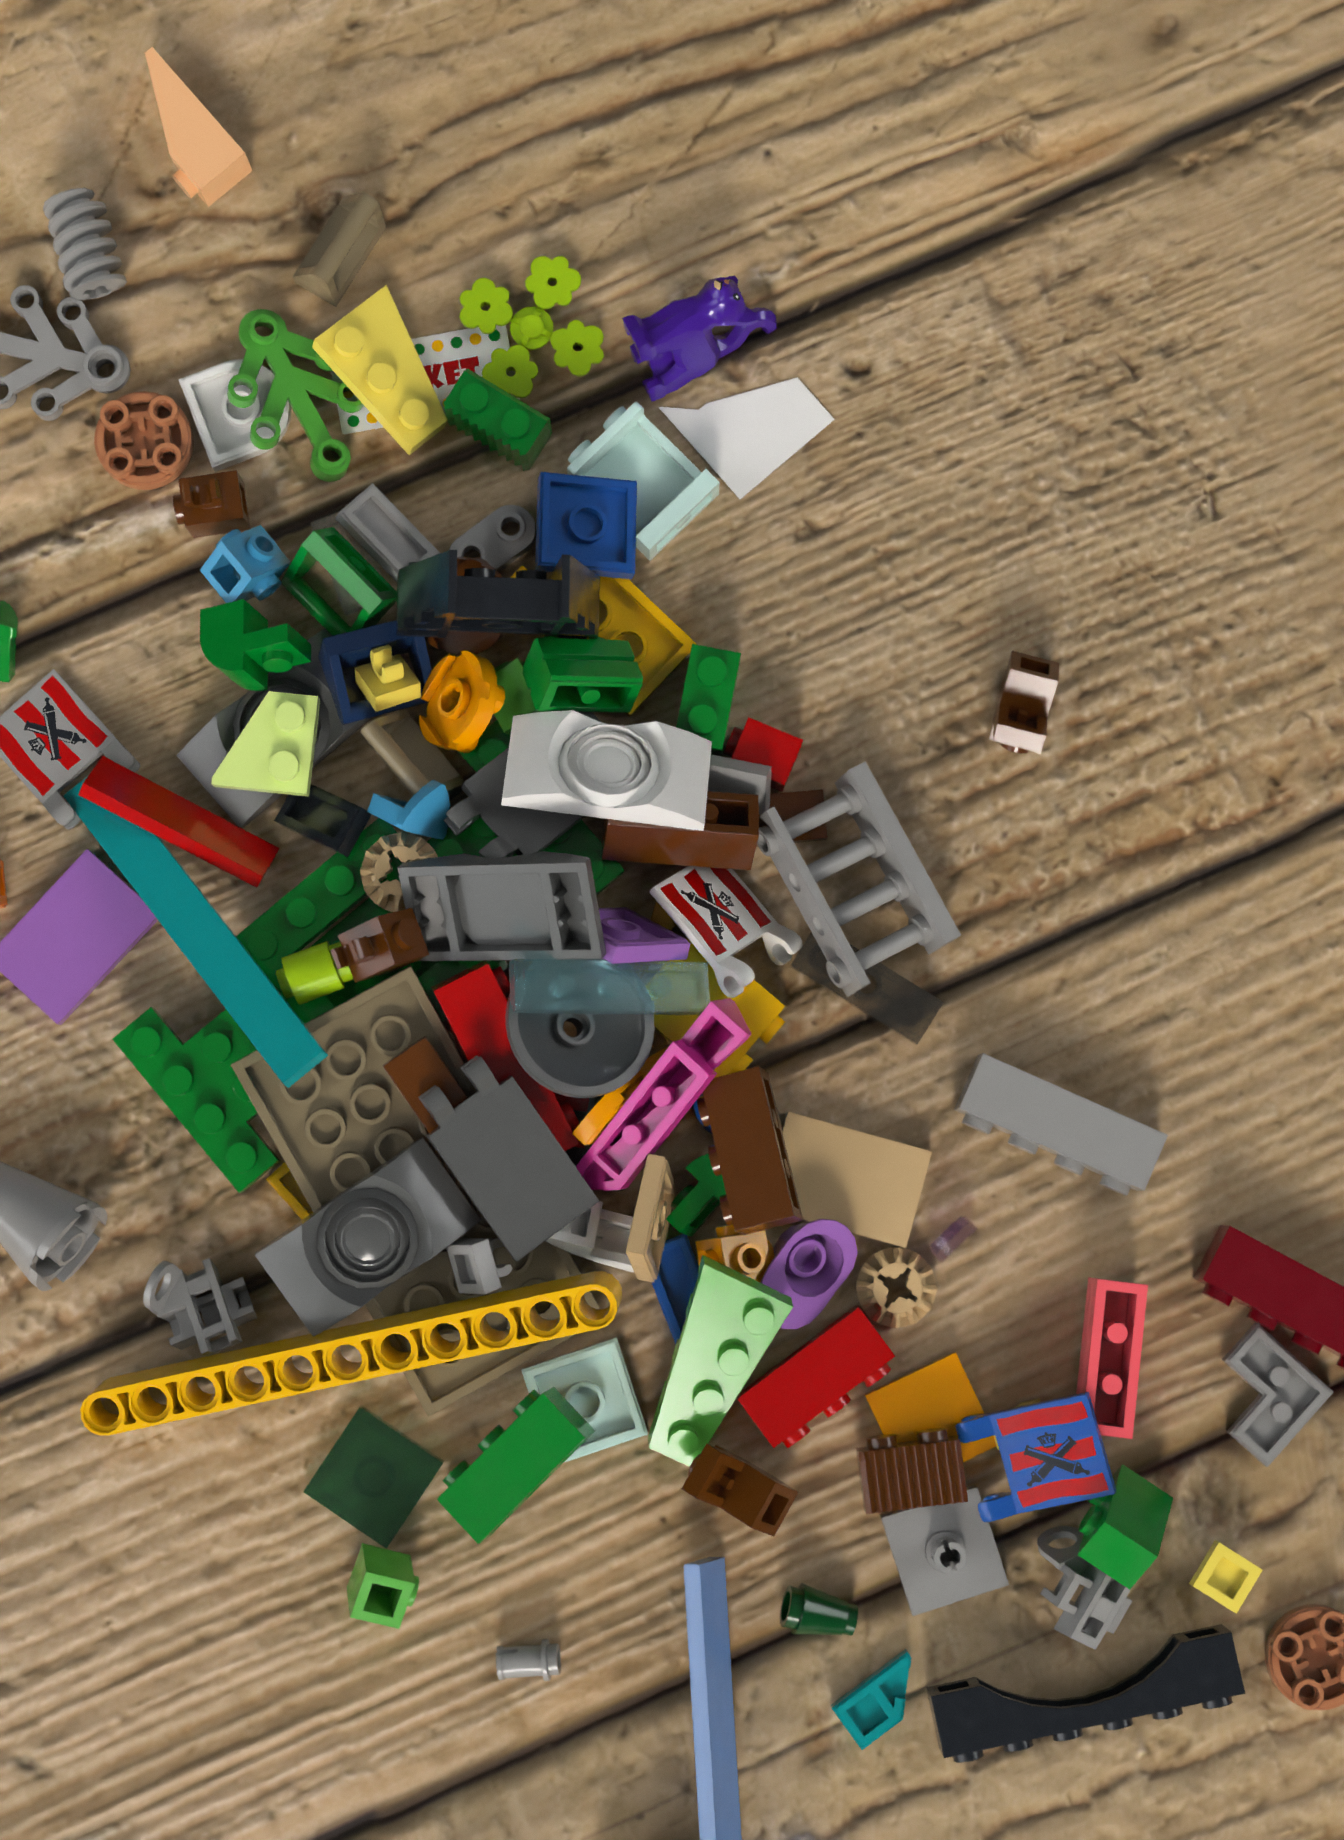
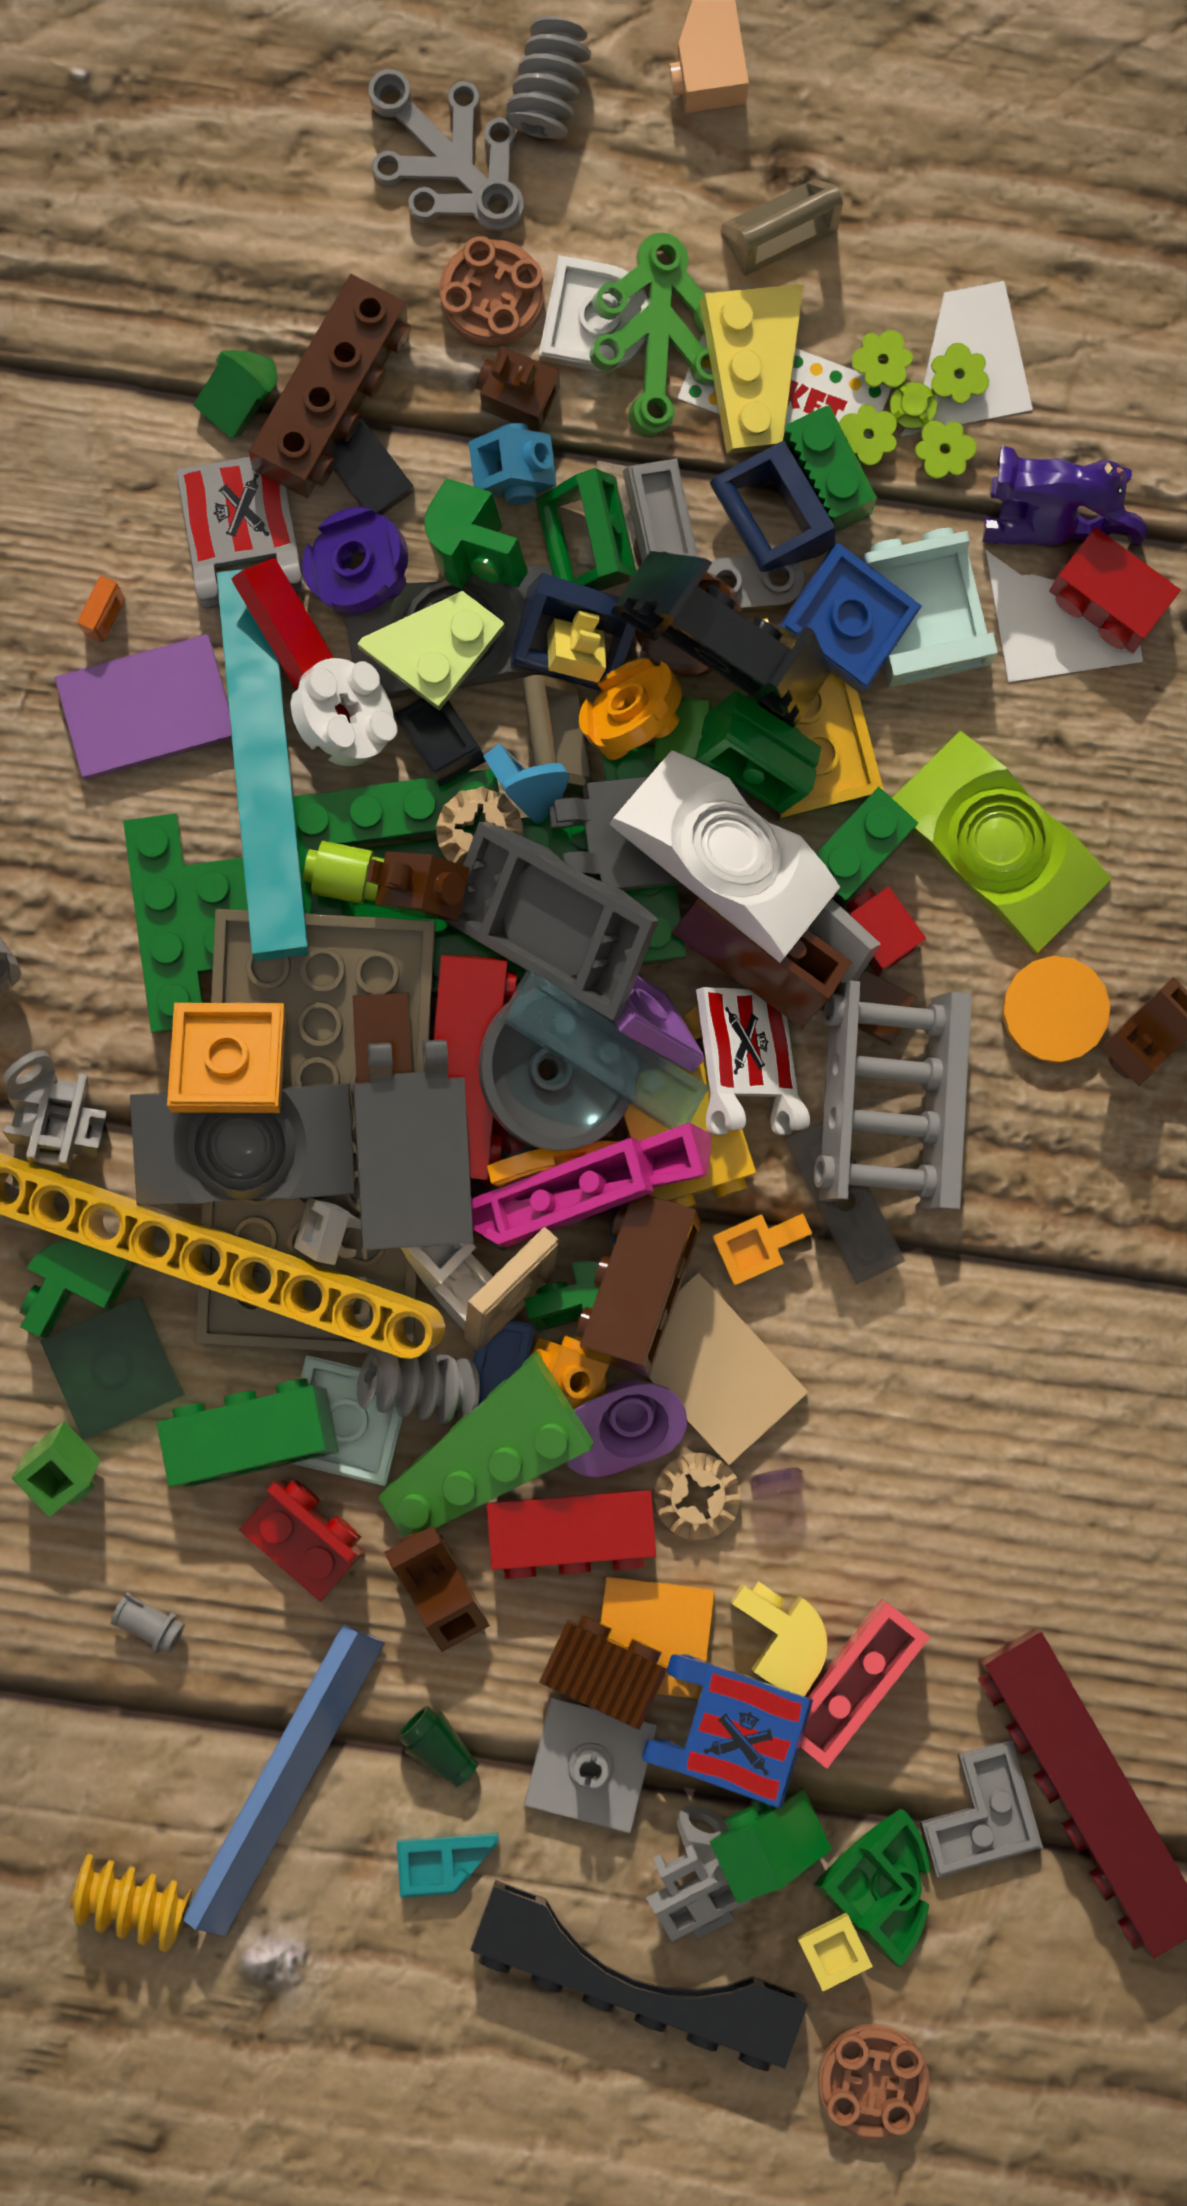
camera: 30 degrees right, 0 degrees up
light grey brick [954,1053,1168,1196] -> none
none -> green brick [20,1239,136,1339]
none -> light orange tile [167,1003,286,1113]
none -> red bracket [239,1479,365,1602]
none -> reddish brown brick [249,273,411,498]
none -> white plate [291,658,397,766]
none -> dark purple plate [302,507,408,615]
none -> black tile [331,417,414,515]
none -> light grey piece [357,1348,480,1425]
none -> dark blue tile [710,441,835,572]
none -> light orange plate [712,1214,812,1286]
none -> light yellow brick [730,1581,827,1696]
none -> green brick [814,1809,930,1968]
none -> lime slope [892,730,1112,955]
none -> white sticker [901,281,1033,436]
none -> light orange tile [1001,956,1111,1064]
none -> red brick [1049,527,1181,654]

